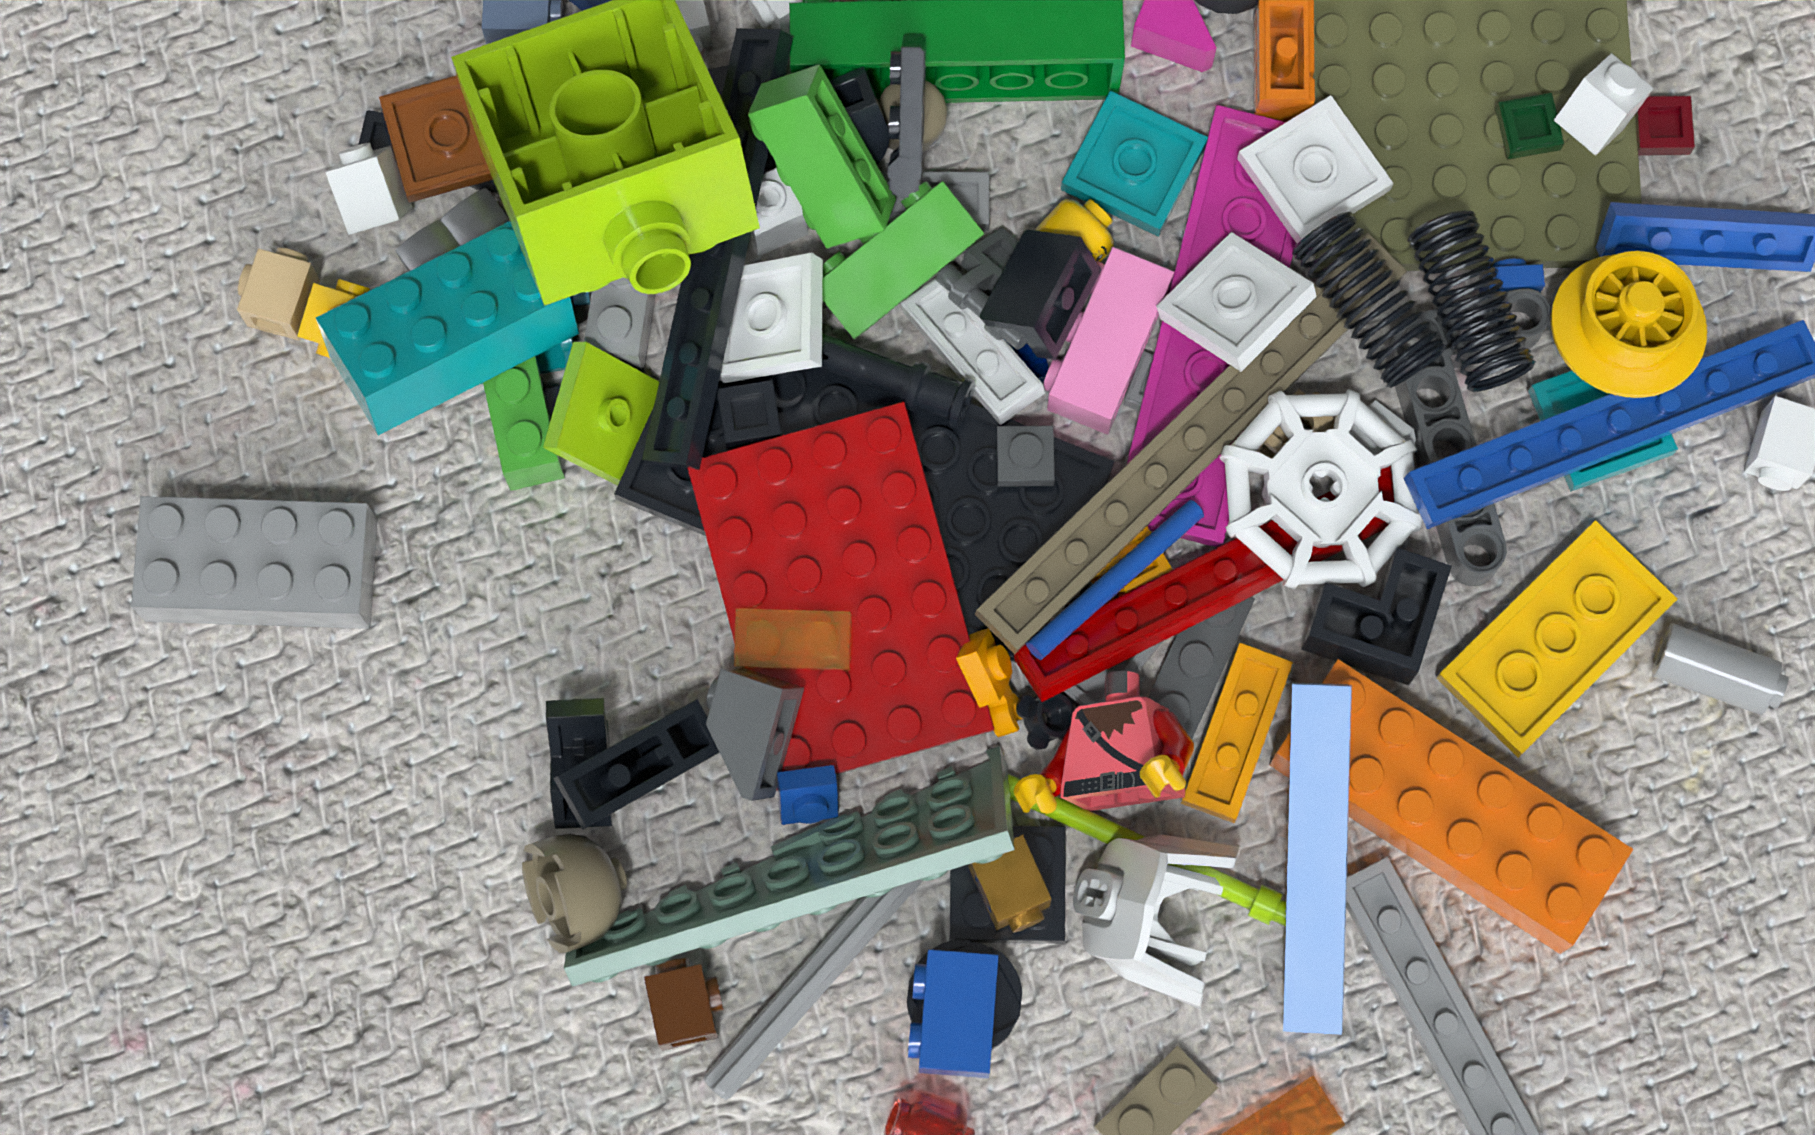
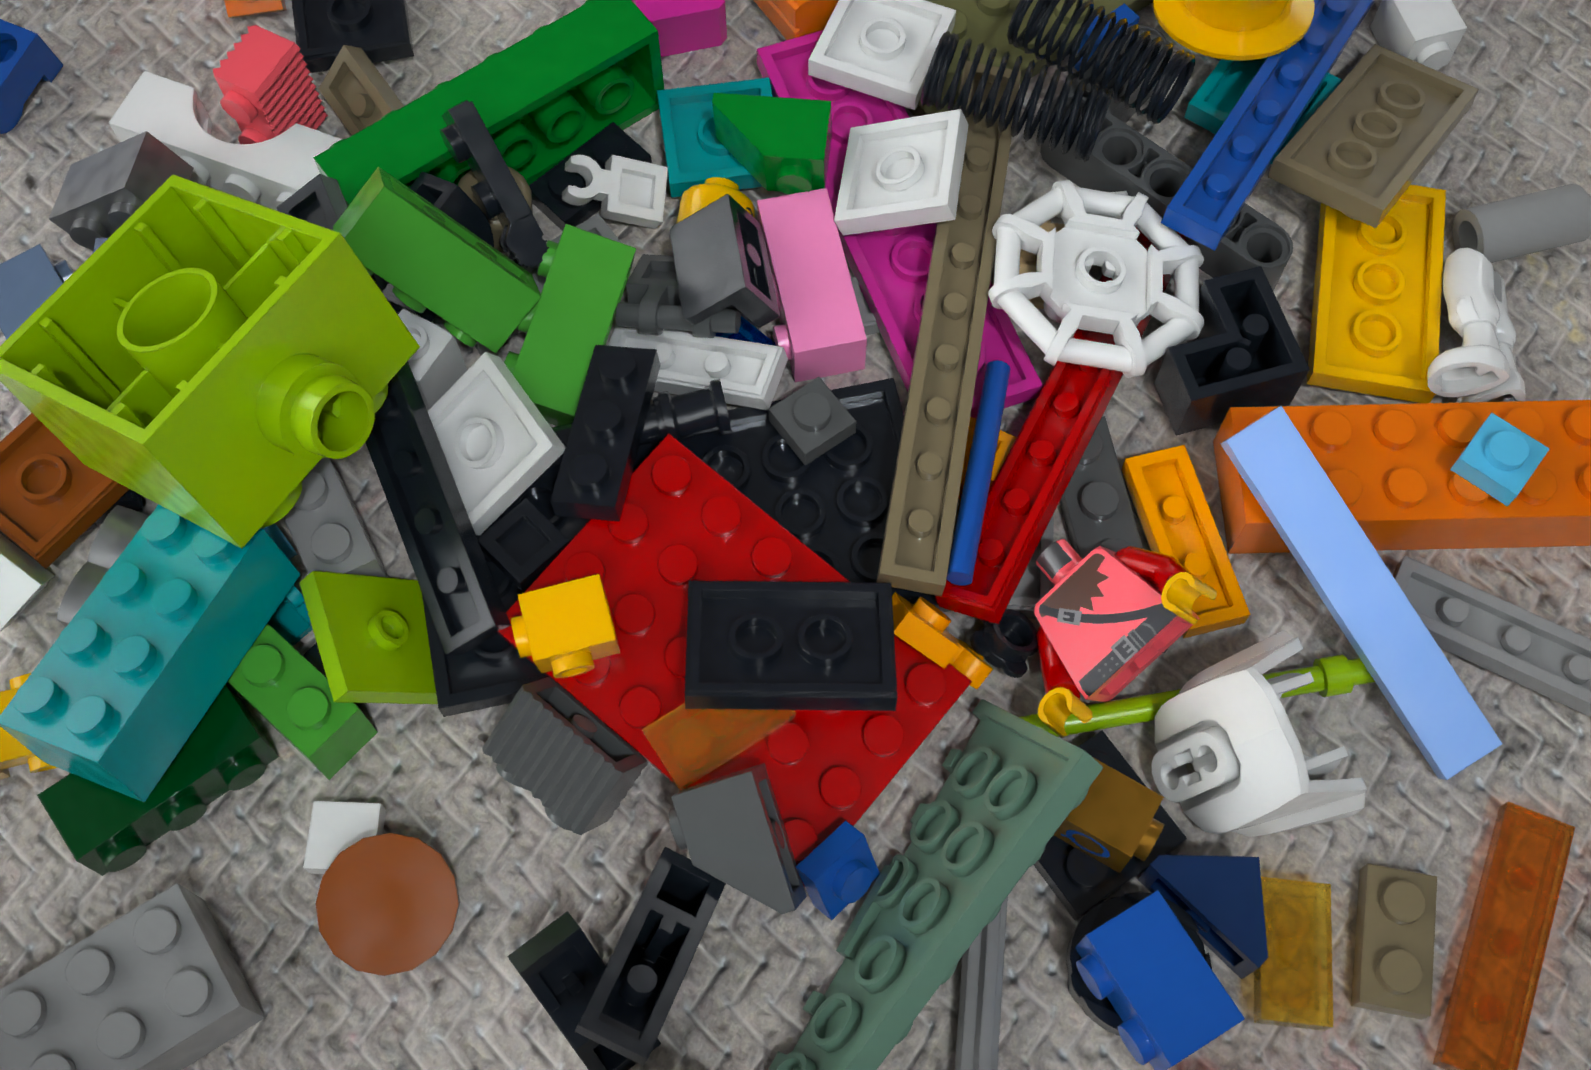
camera: 35 degrees left, 10 degrees down
none -> dark green brick [37,683,279,876]
none -> white tile [303,801,386,874]
none -> dark orange tile [315,833,460,976]
none -> dark grey brick [482,677,648,835]
none -> yellow brick [511,574,621,678]
none -> black plate [529,122,652,231]
none -> black plate [550,345,660,522]
none -> white plate [562,155,668,229]
none -> black tile [685,581,897,711]
none -> green slope [712,93,832,195]
none -> dark blue slope [1137,855,1268,979]
none -> clear yellow plate [1254,877,1334,1031]
none -> dark tan plate [1268,44,1479,228]
none -> white piece [1427,247,1526,403]
none -> medium azure plate [1450,413,1550,506]

